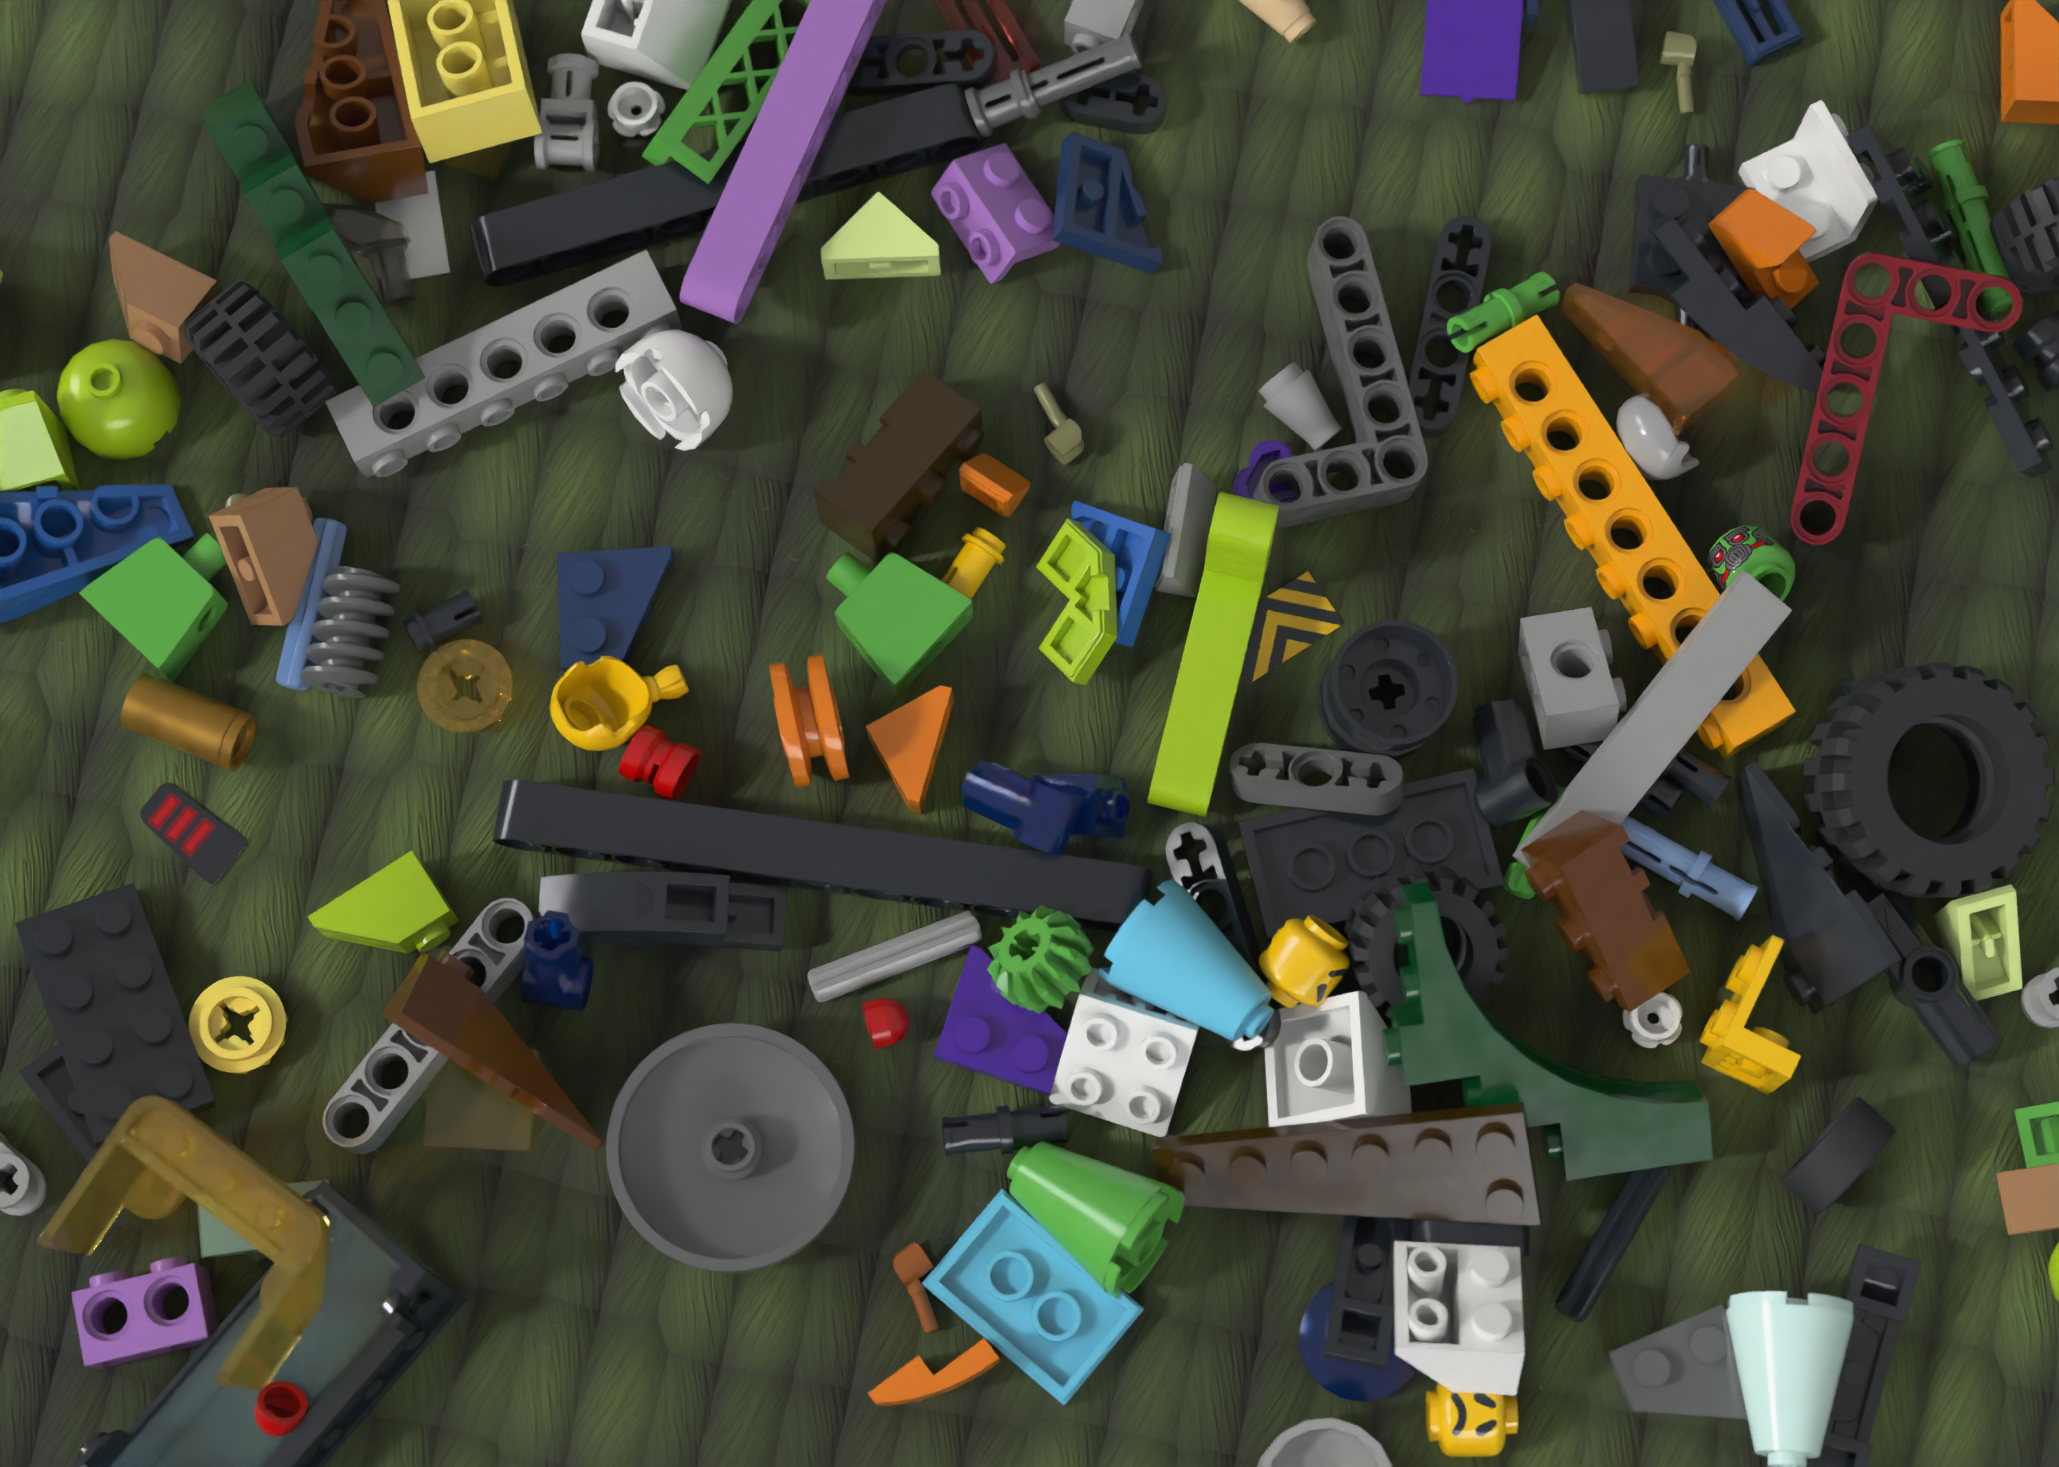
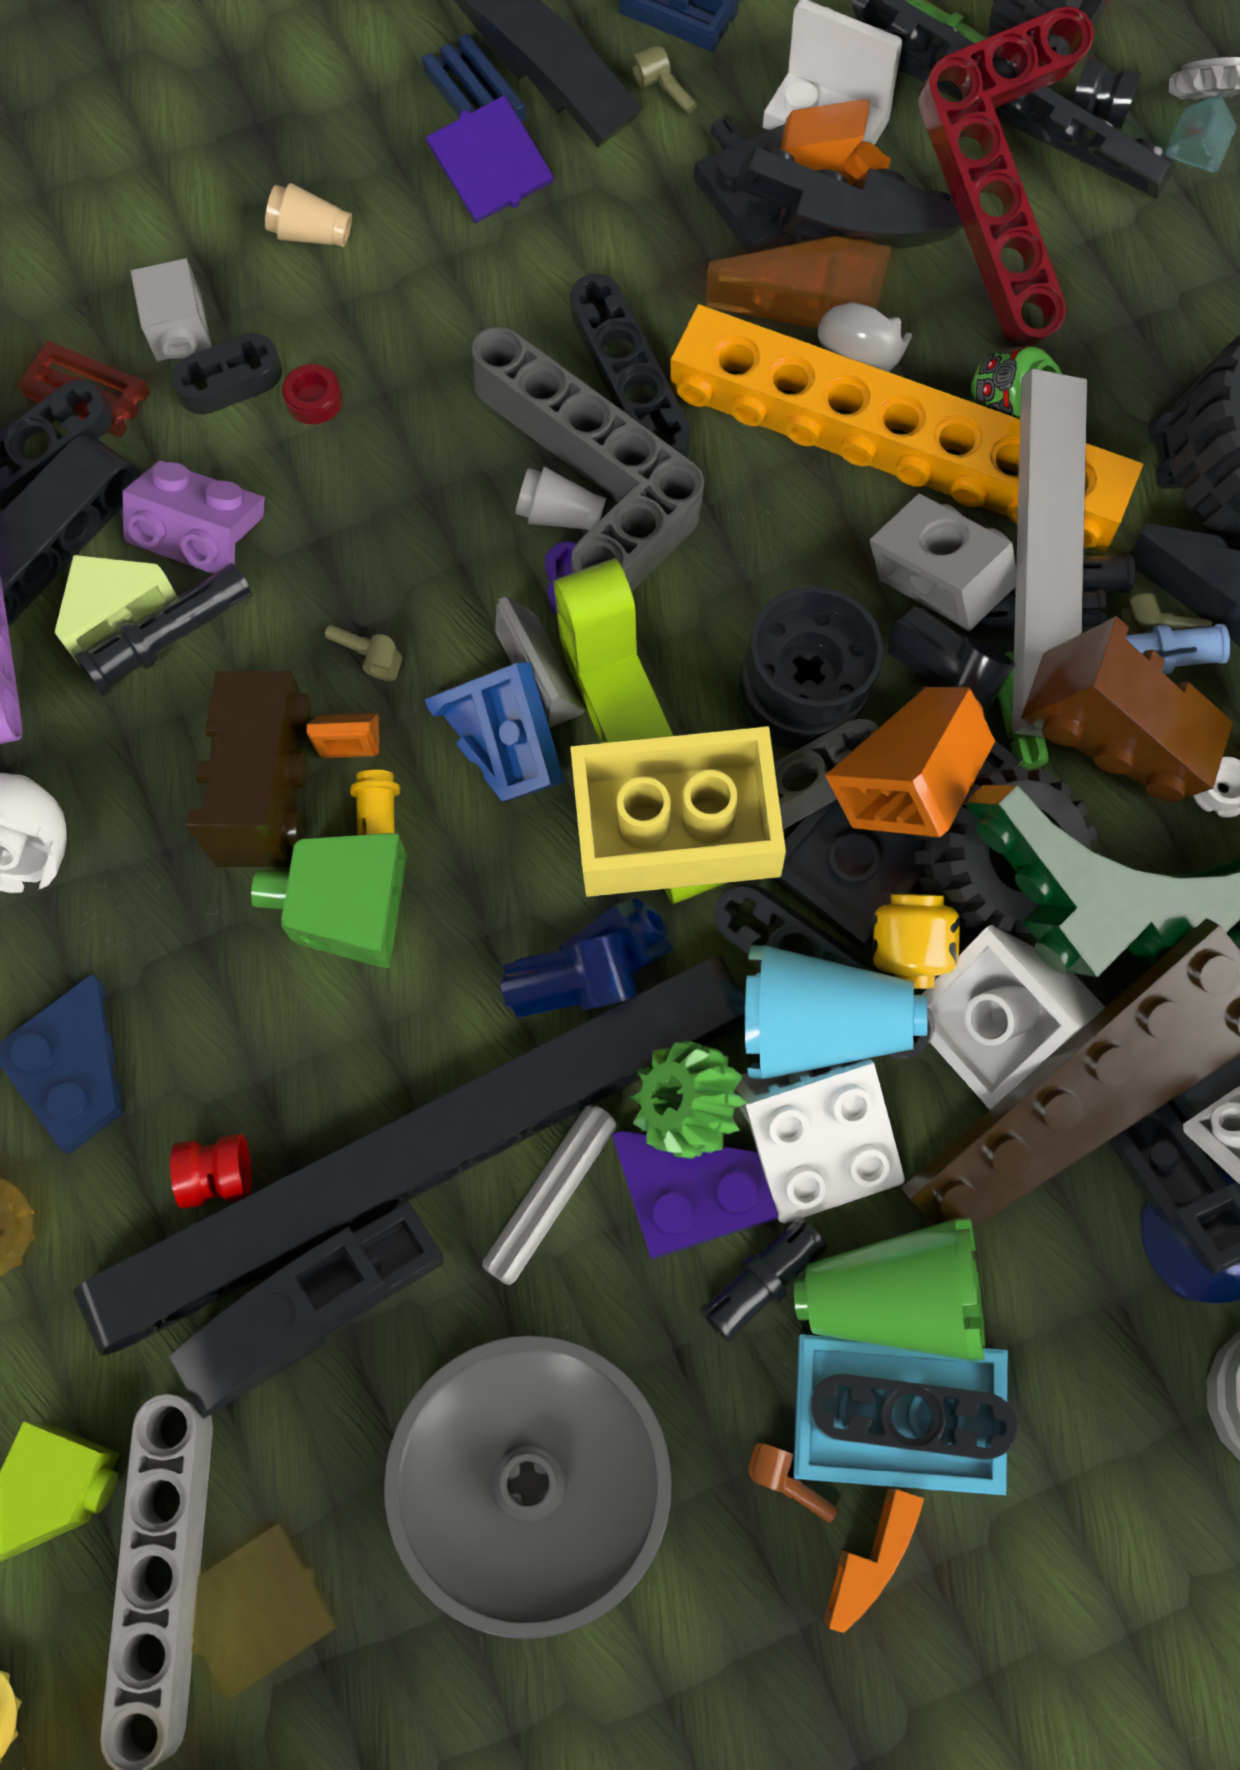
camera: 35 degrees left, 5 degrees down
reddish brown wedge [381,950,603,1152] -> none
clear blue piece [521,910,594,1011] -> none
yellow hair [550,656,689,751] -> none
orange wheel [770,653,849,789] -> none
red hinge [862,998,909,1050] -> none
orange slope [866,685,954,815] -> none
dark grey pin [965,32,1143,138] -> none
lime tile [1036,518,1118,685] -> none
dark blue wing [1052,131,1163,274] -> none
sticker [1242,571,1344,683] -> none
bright green pin [1447,272,1559,353] -> none
none -> black pin [71,563,253,697]
none -> dark red tile [282,364,343,425]
none -> light yellow brick [570,727,786,897]
none -> black beam [808,1374,1018,1459]
none -> orange slope [825,687,995,837]
none -> olive hand [1121,593,1212,635]

